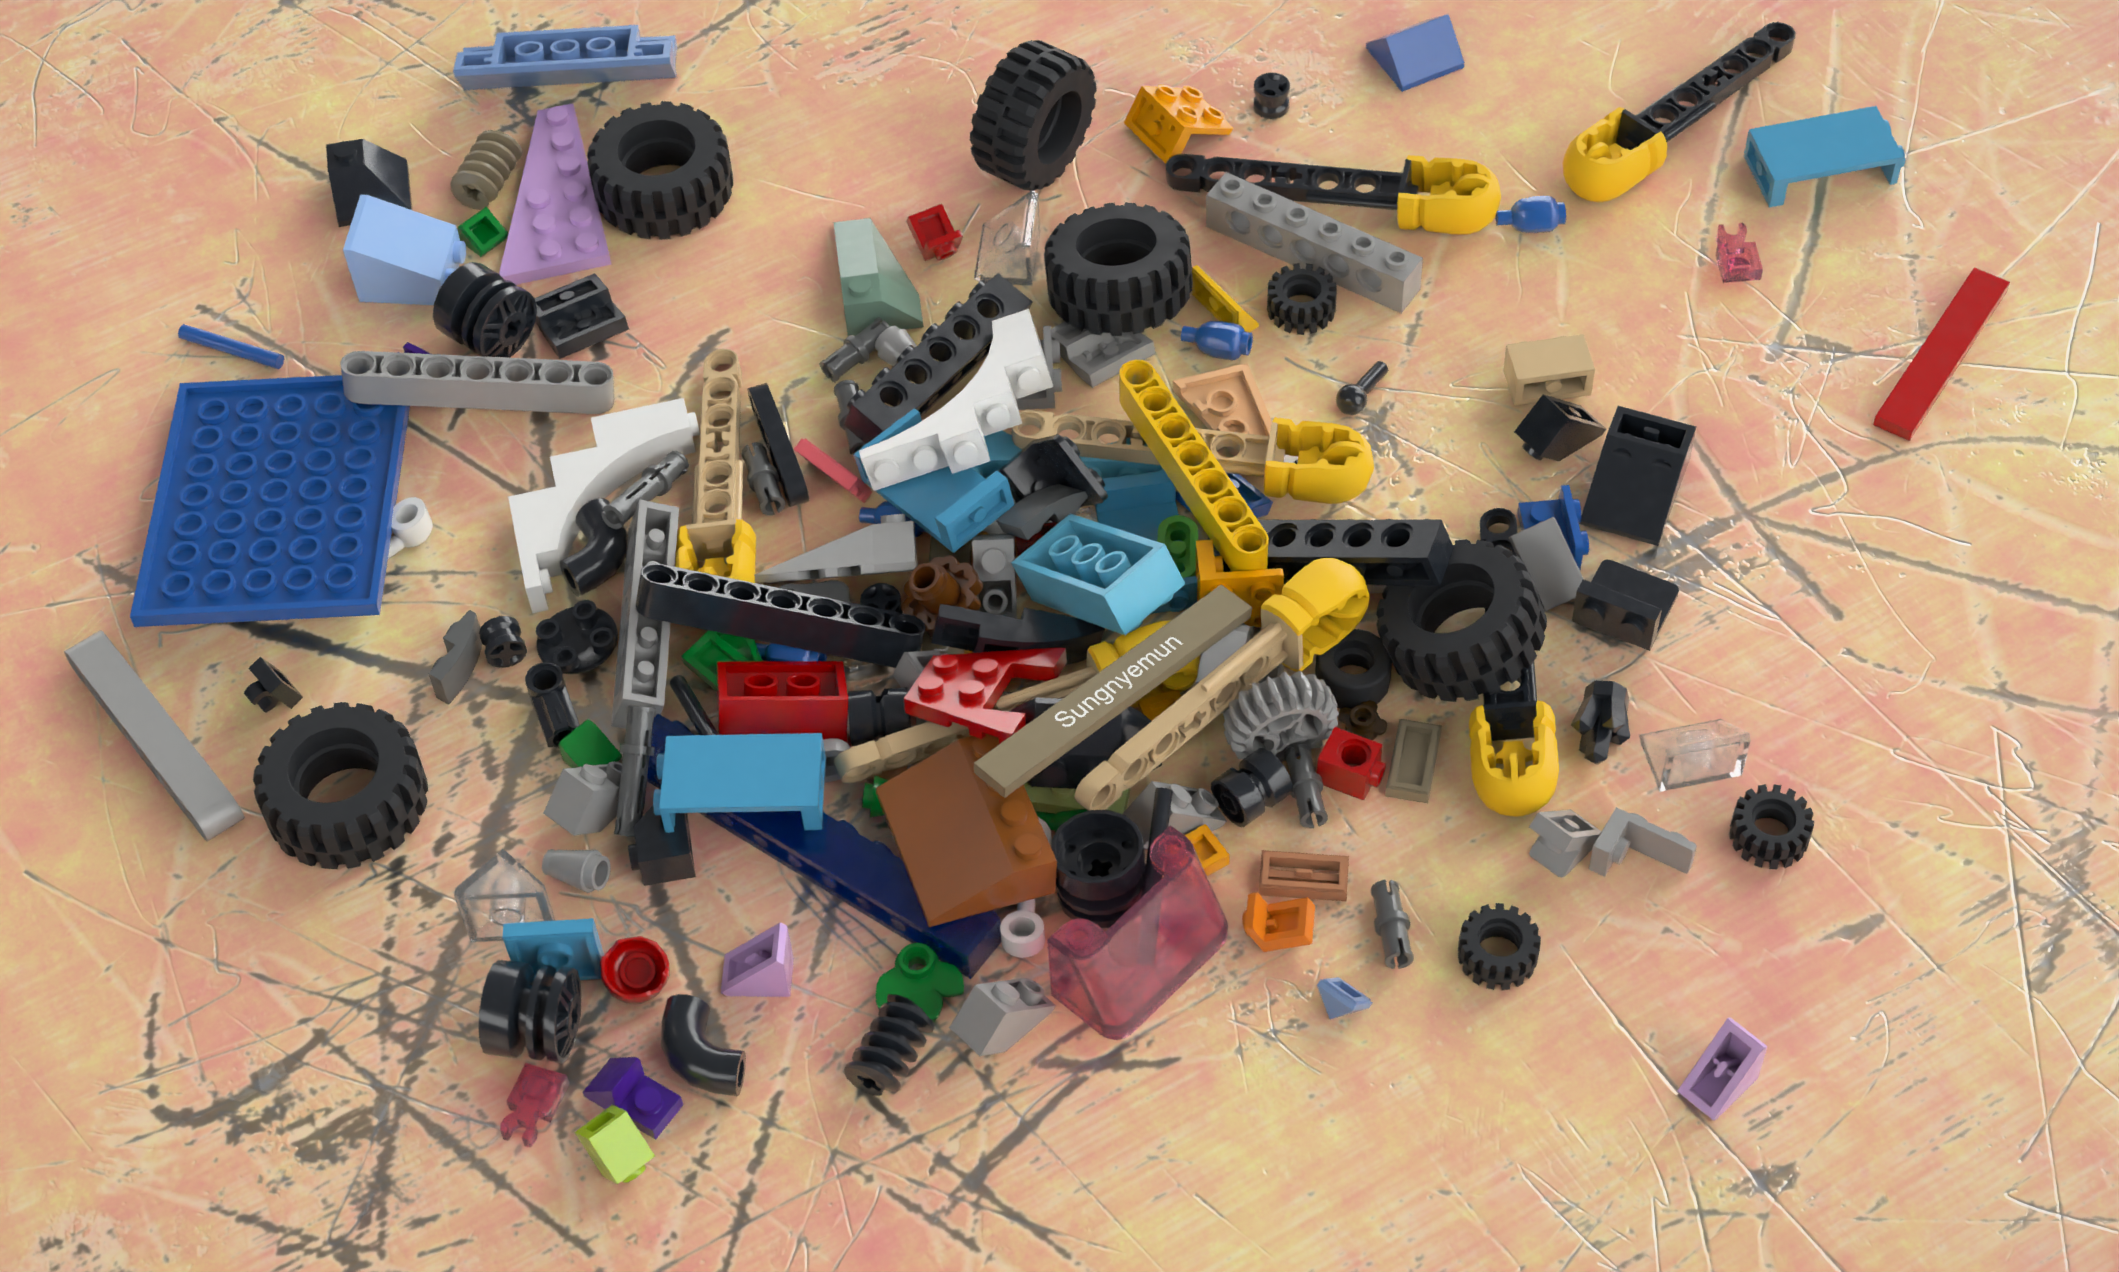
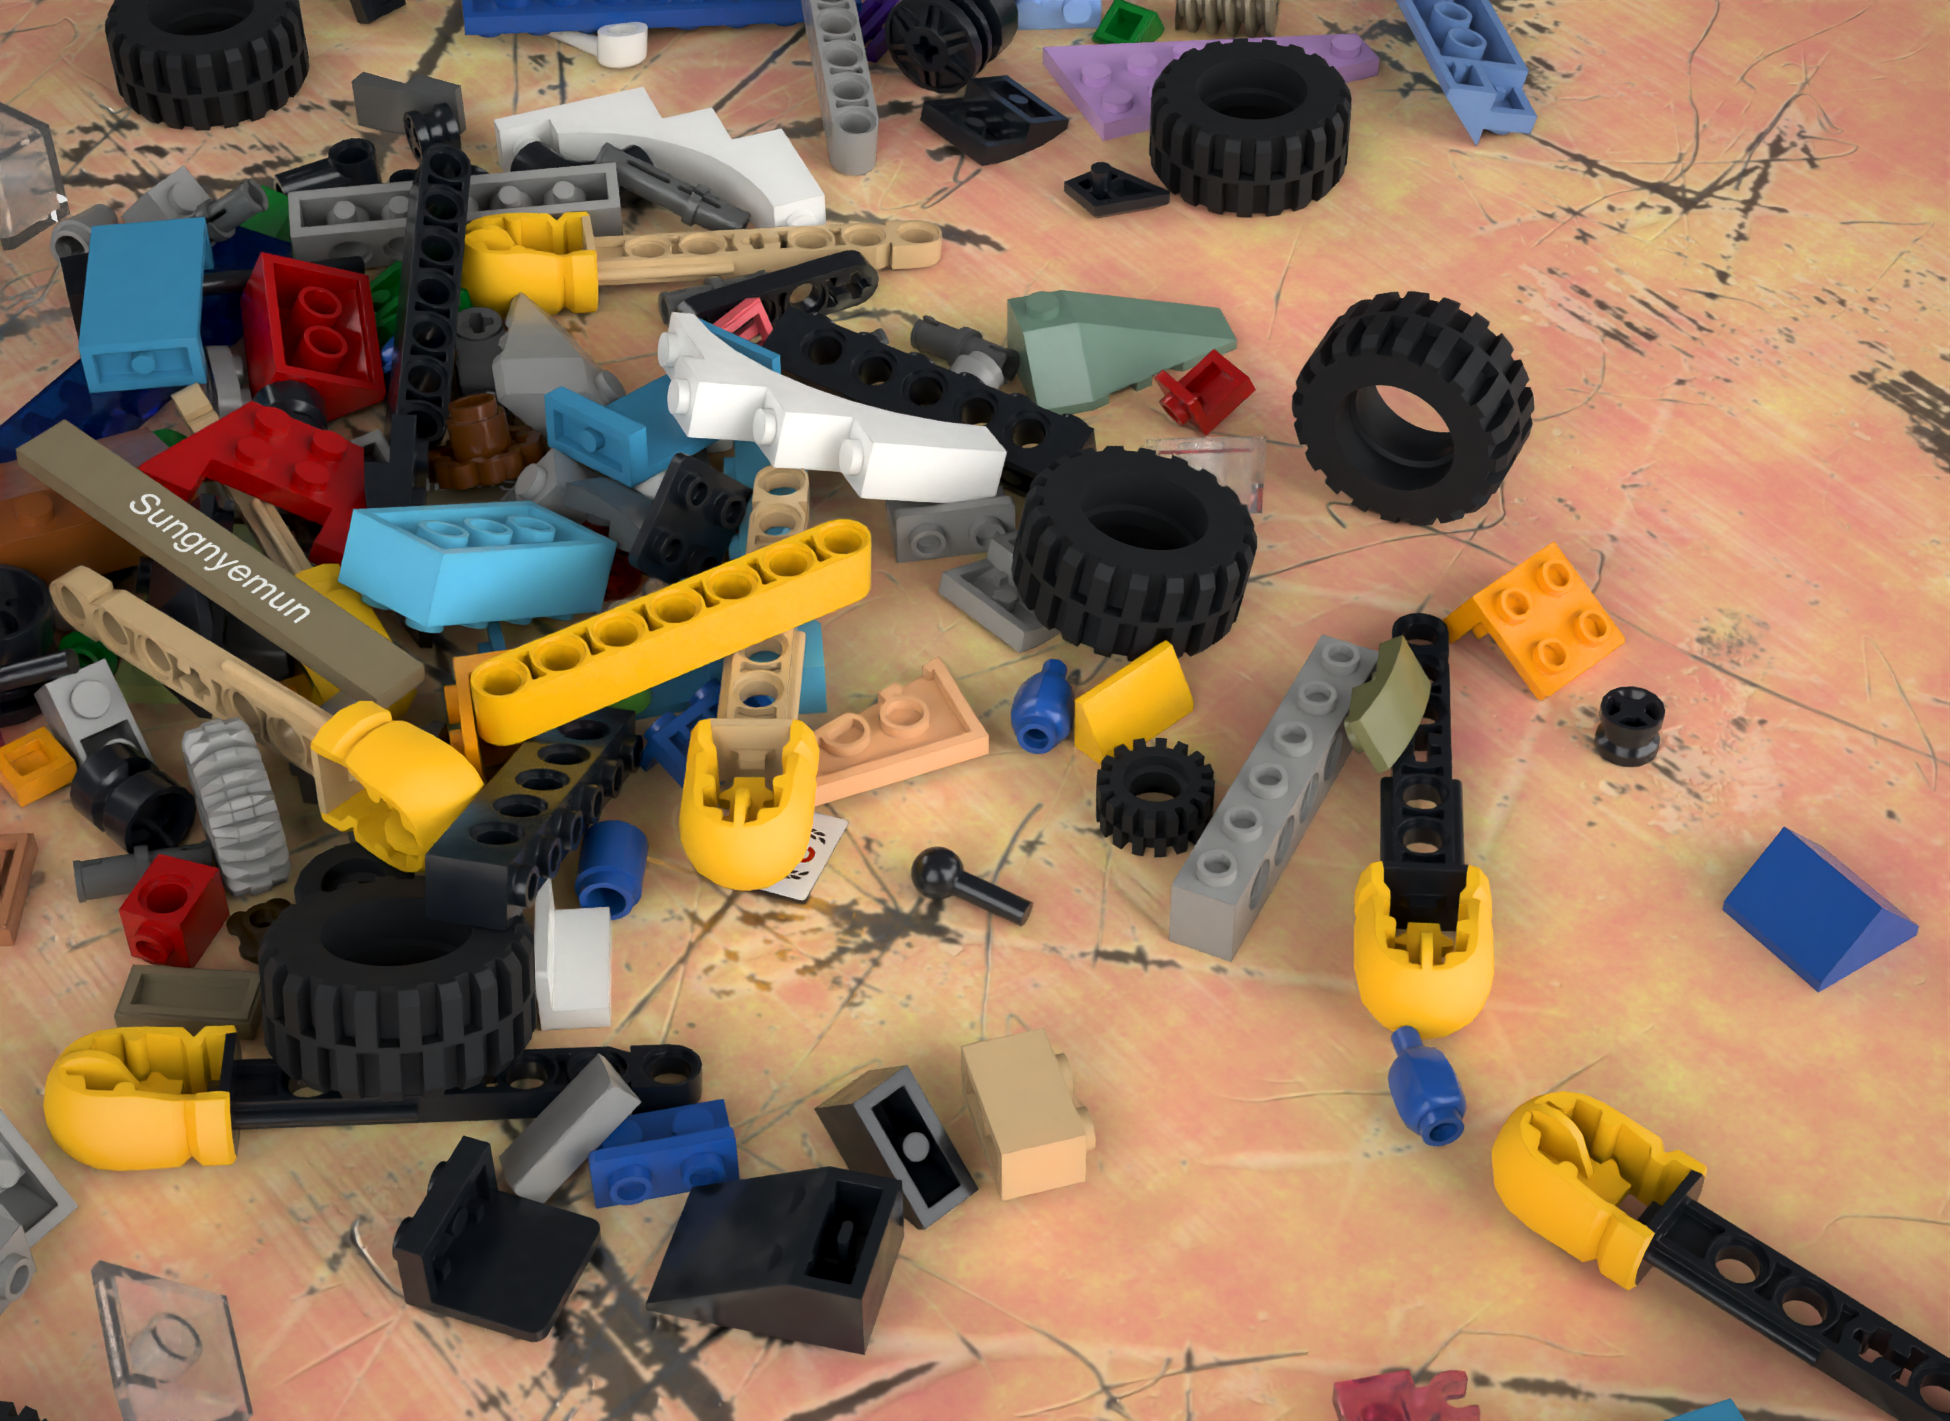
camera: 80 degrees right, 10 degrees down
black rock [1571,680,1630,765] -> none
none -> black piece [1064,162,1170,218]
none -> olive slope [1344,635,1431,773]

